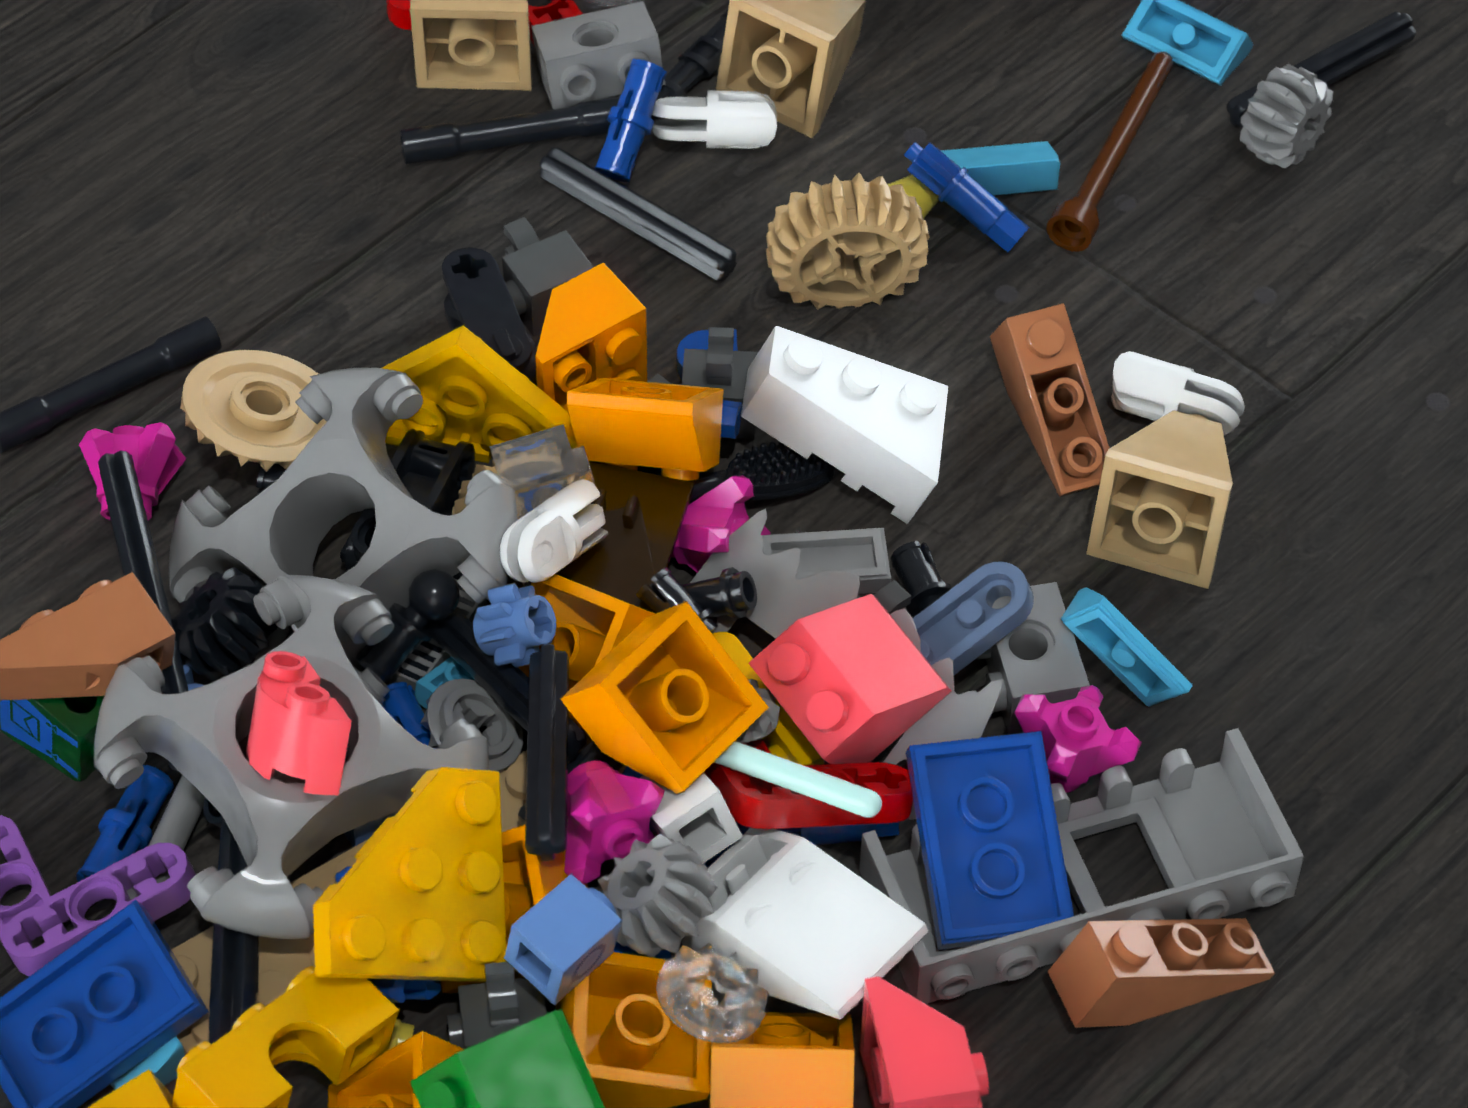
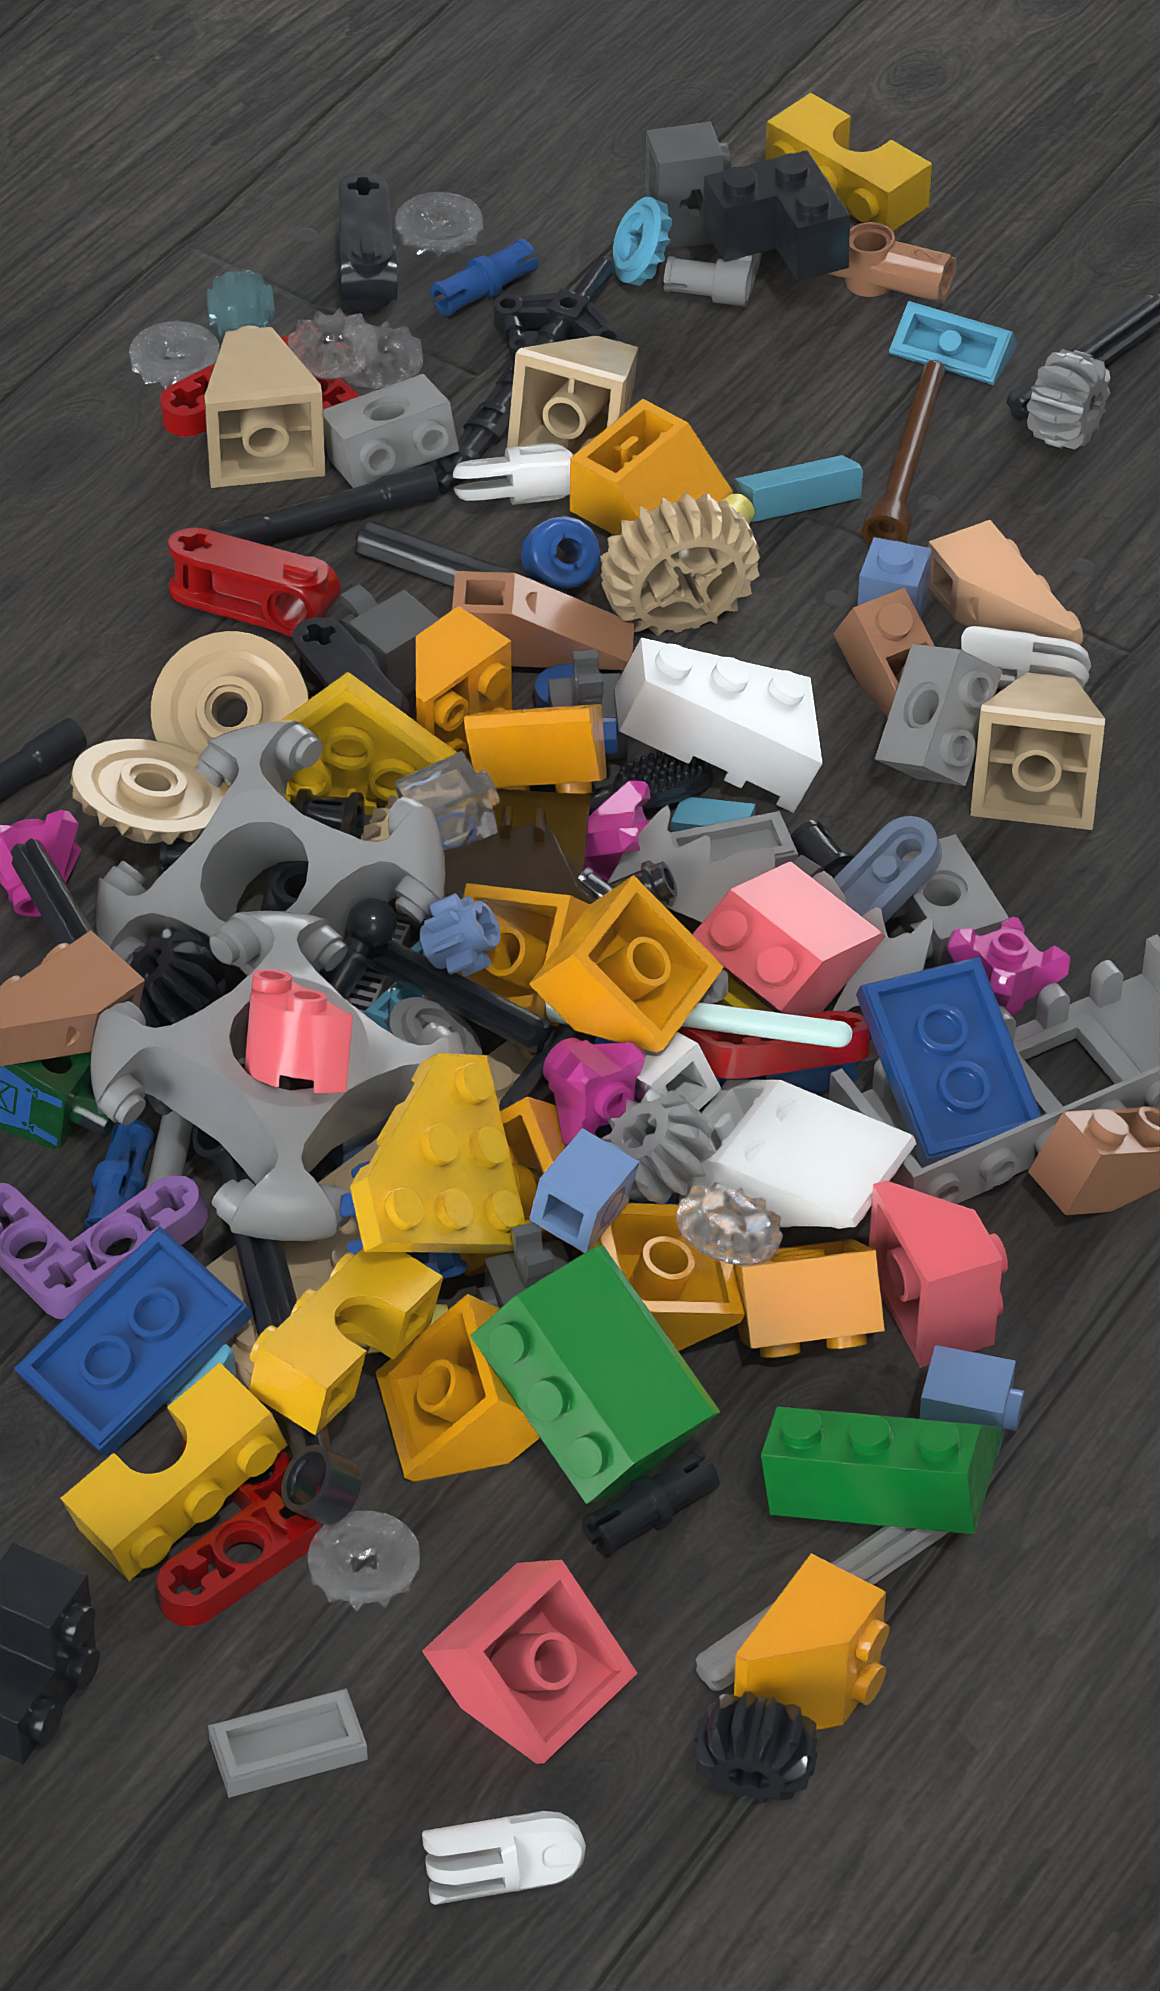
camera: 10 degrees left, 5 degrees down
white arm [500,479,608,583] -> none
black axle [525,644,569,861] -> none
blue pin [595,59,667,182] -> none
blue piece [904,142,1029,252] -> none
medium azure slope [1061,587,1193,707] -> none
none -> tan gear [151,631,309,787]
none -> red piece [168,528,341,636]
none -> nougat slope [452,571,634,670]
none -> blue piece [520,516,601,591]
none -> light orange slope [570,399,733,535]
none -> medium azure piece [670,797,756,831]
none -> medium blue brick [858,537,931,618]
none -> light grey brick [875,644,1003,786]
none -> light nougat slope [928,520,1083,645]

